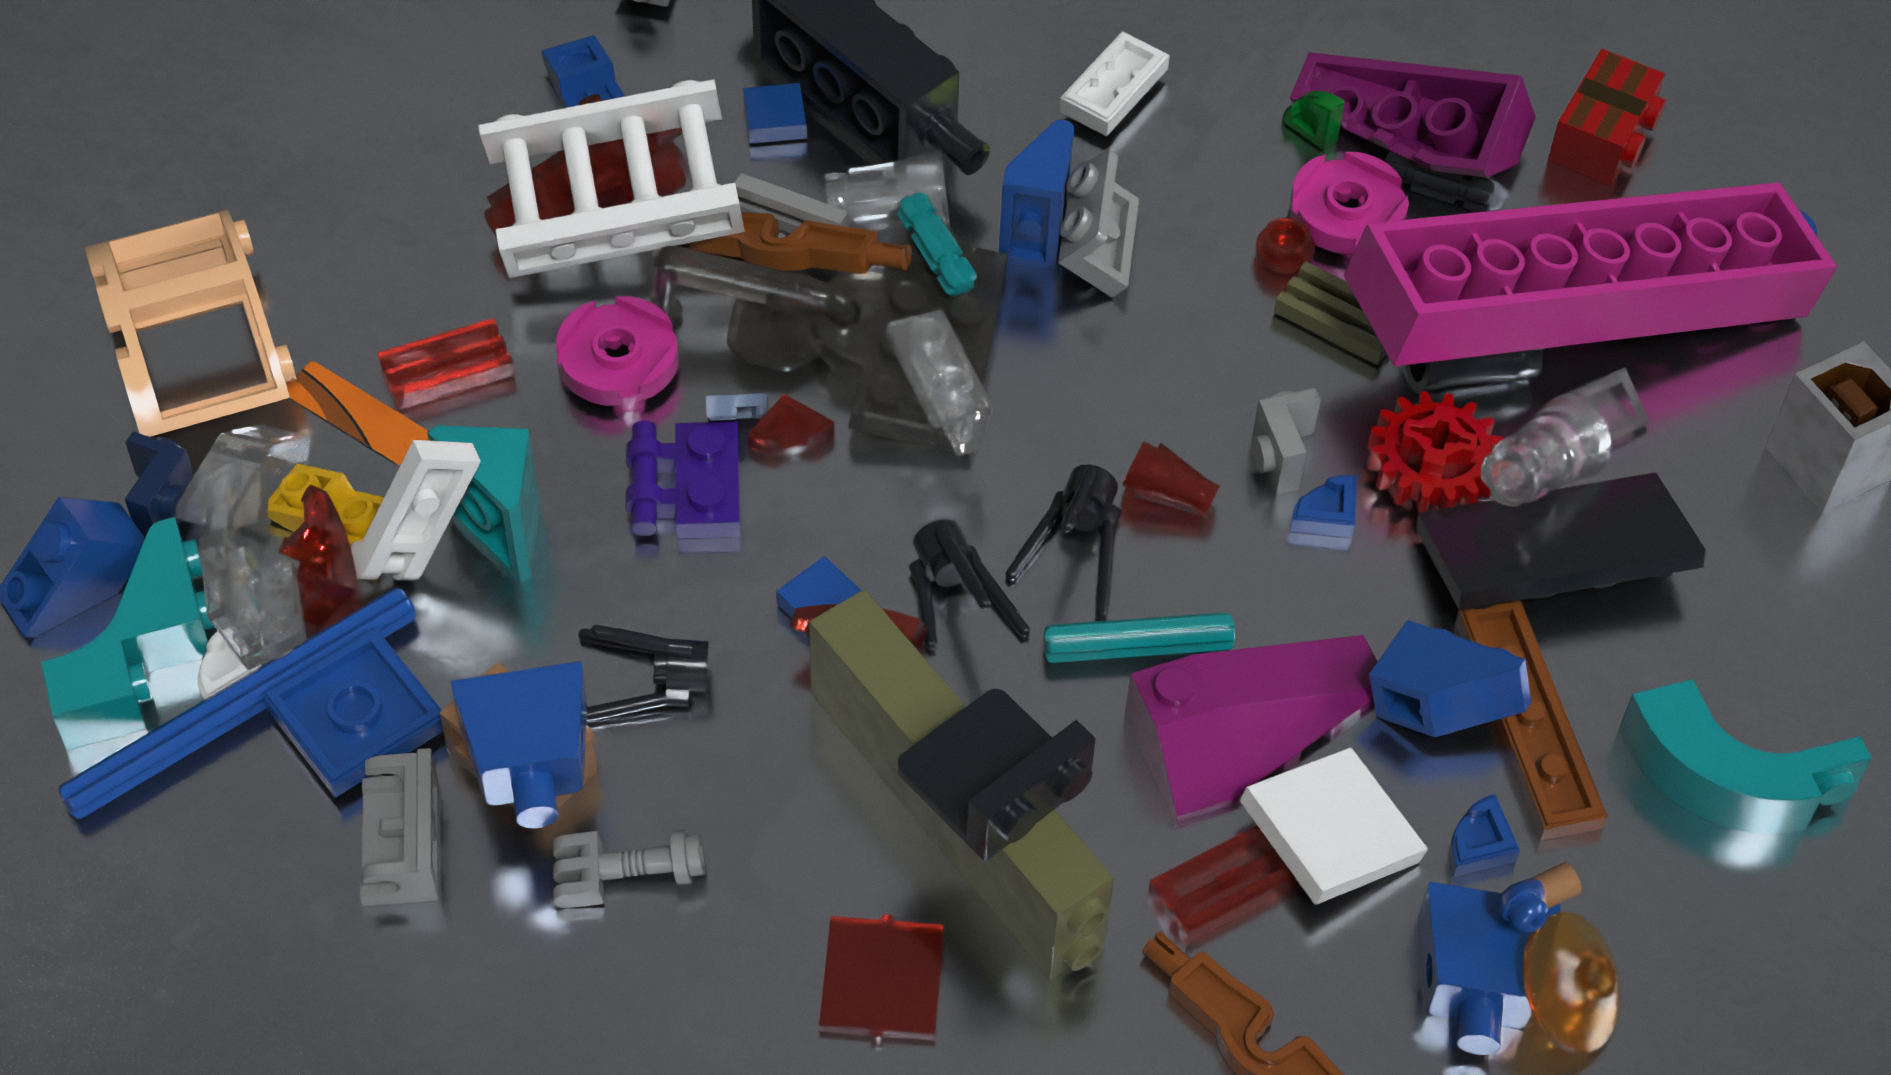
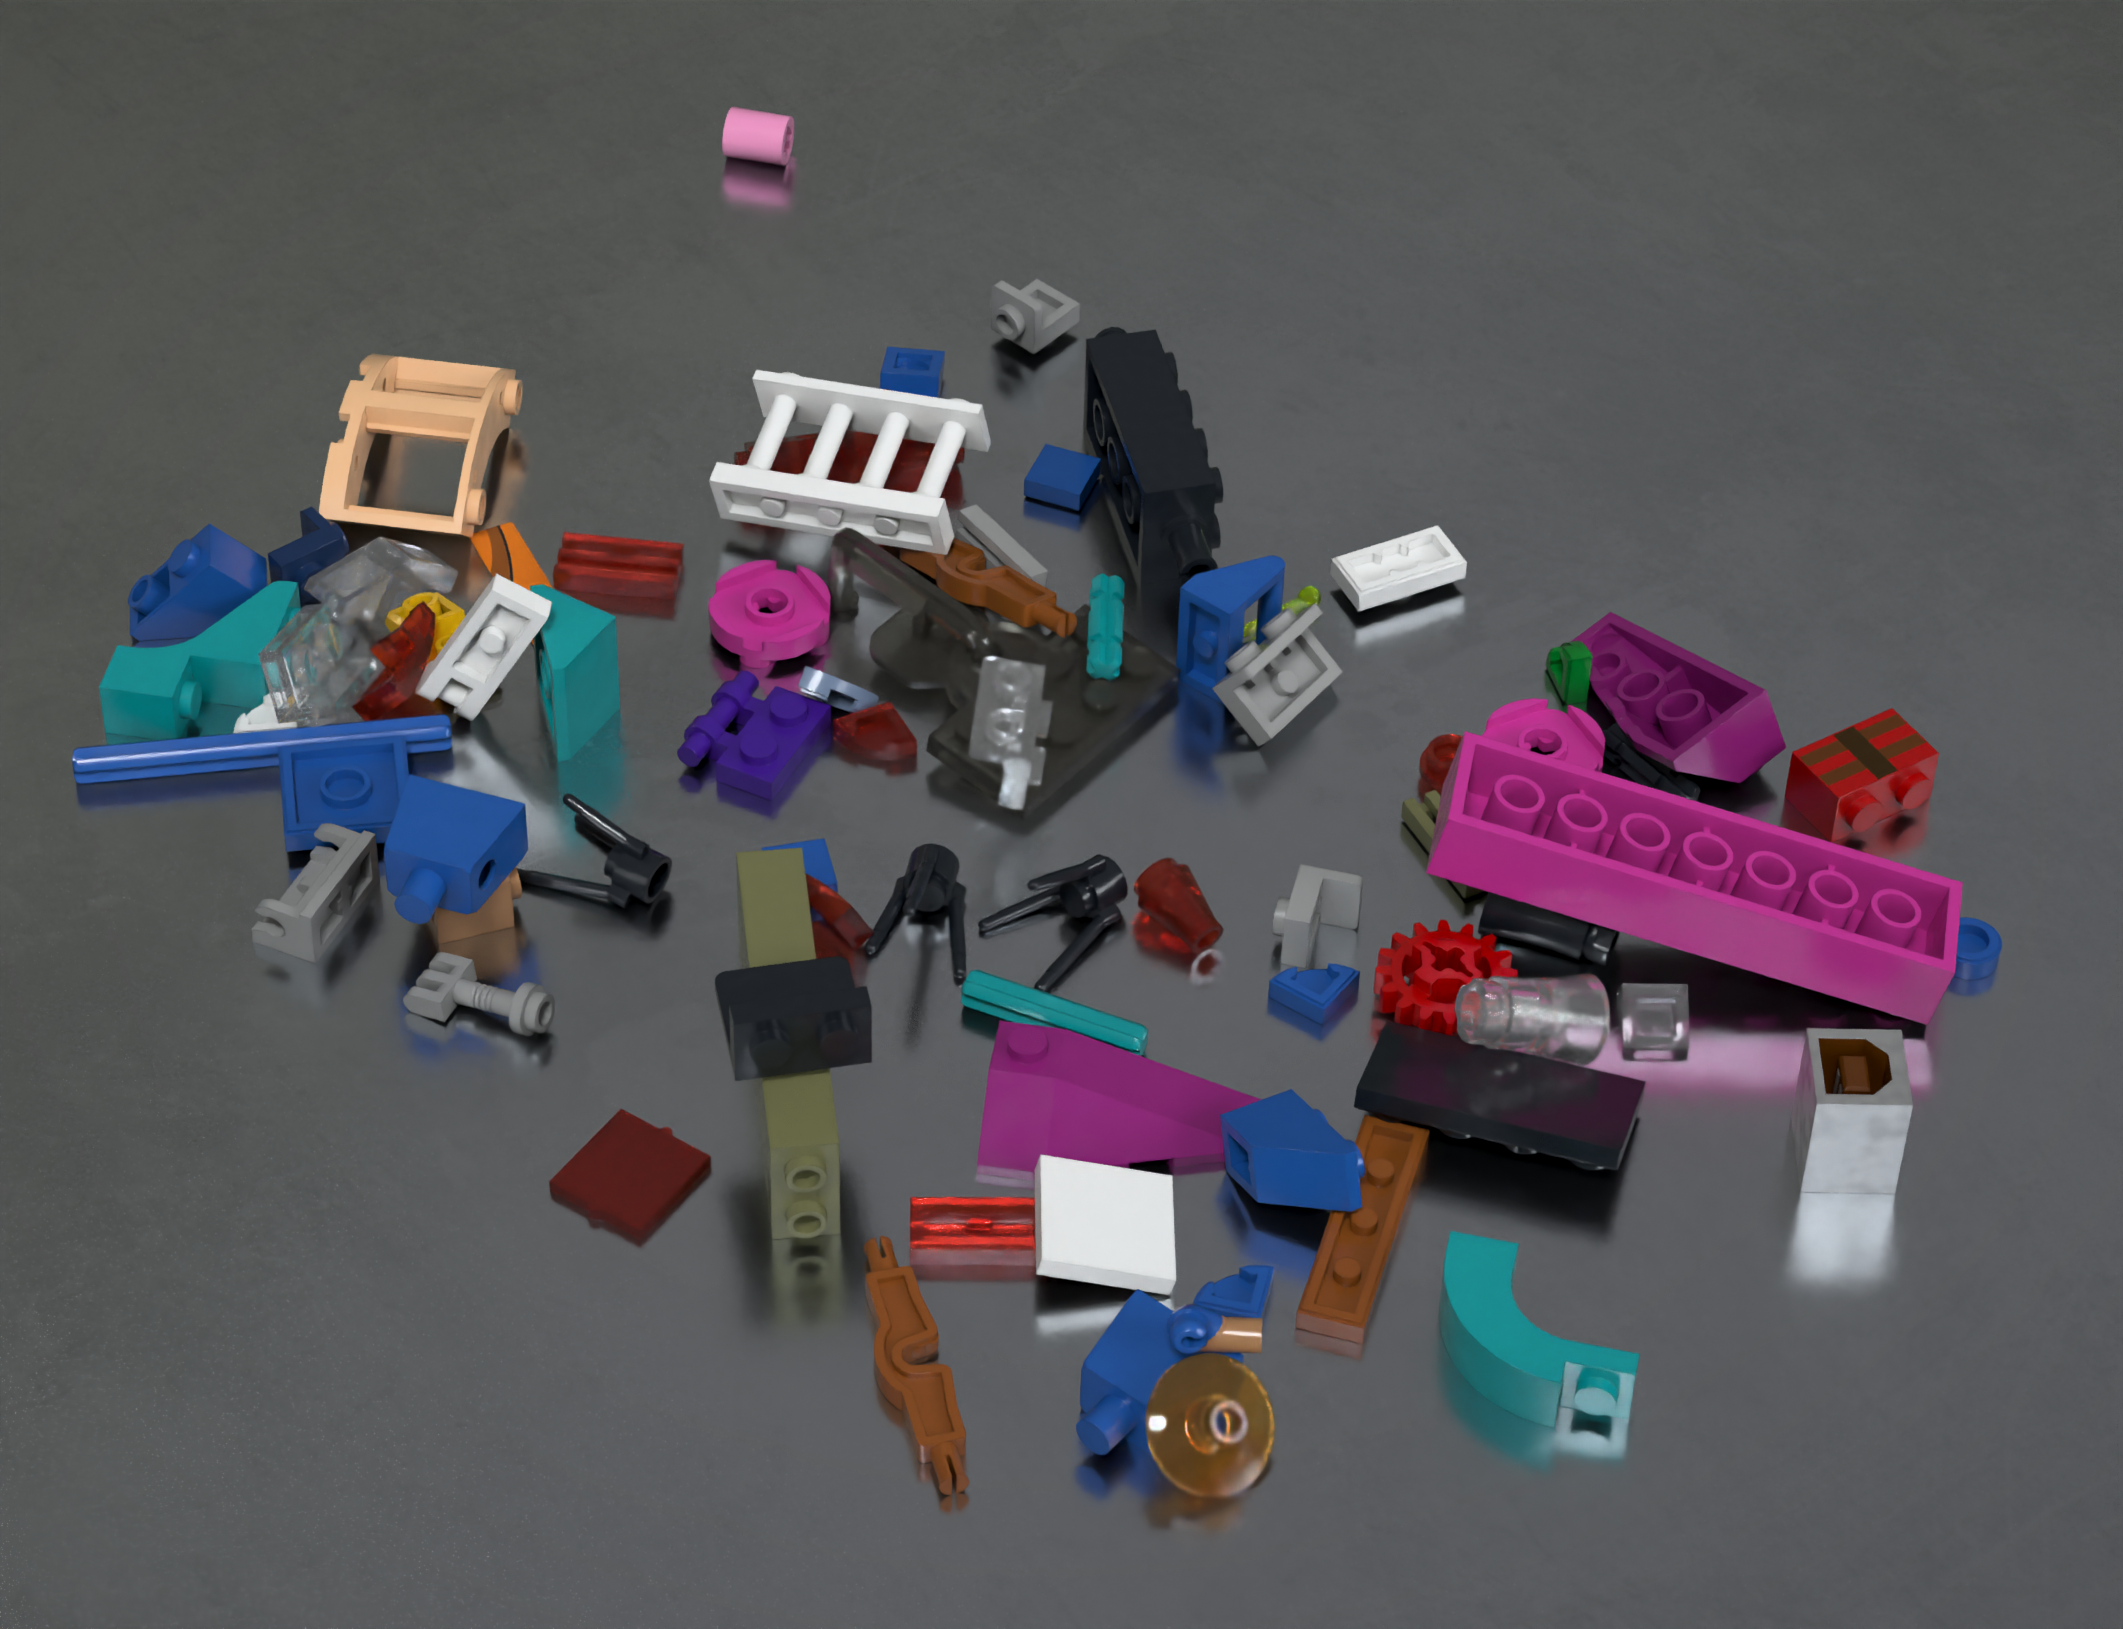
camera: 30 degrees right, 10 degrees down
clear plant [825,148,950,231] -> none

